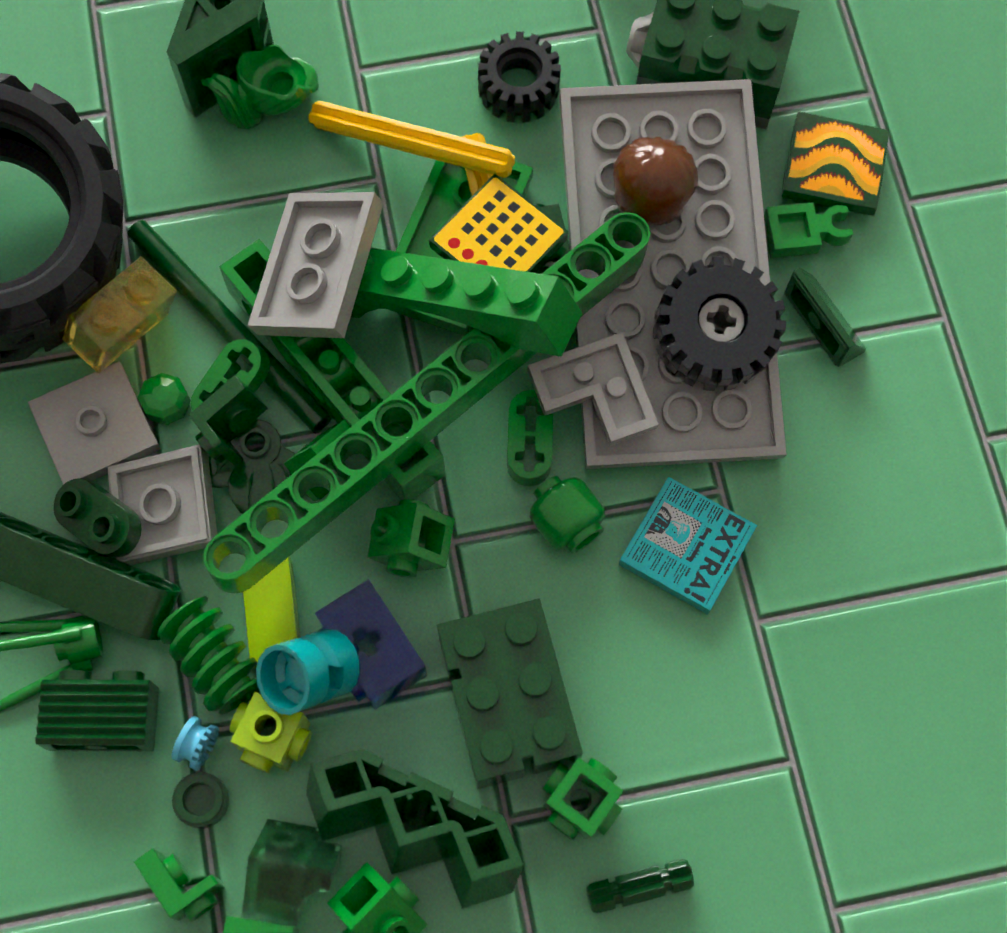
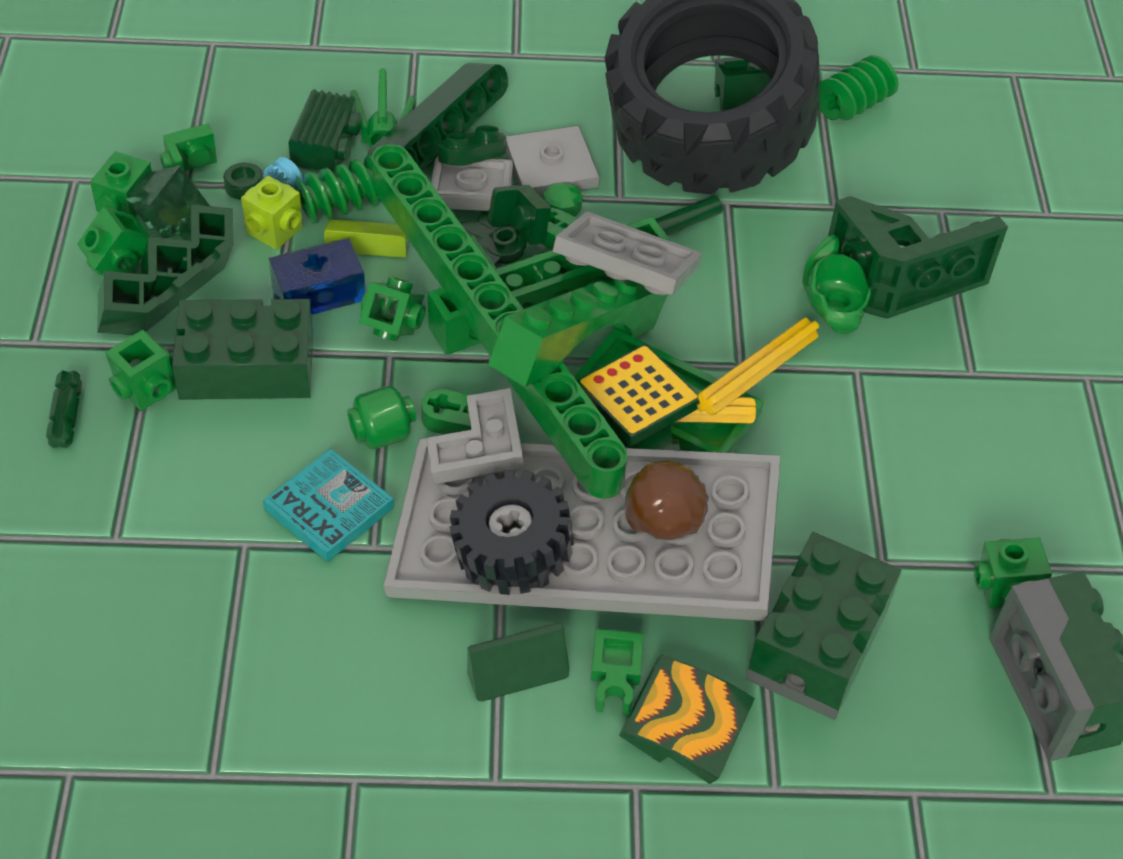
camera: 100 degrees right, 20 degrees down
clear yellow brick [63,256,177,374] -> none
teal wheel [256,629,360,715] -> none
black tyre [478,32,561,123] -> none

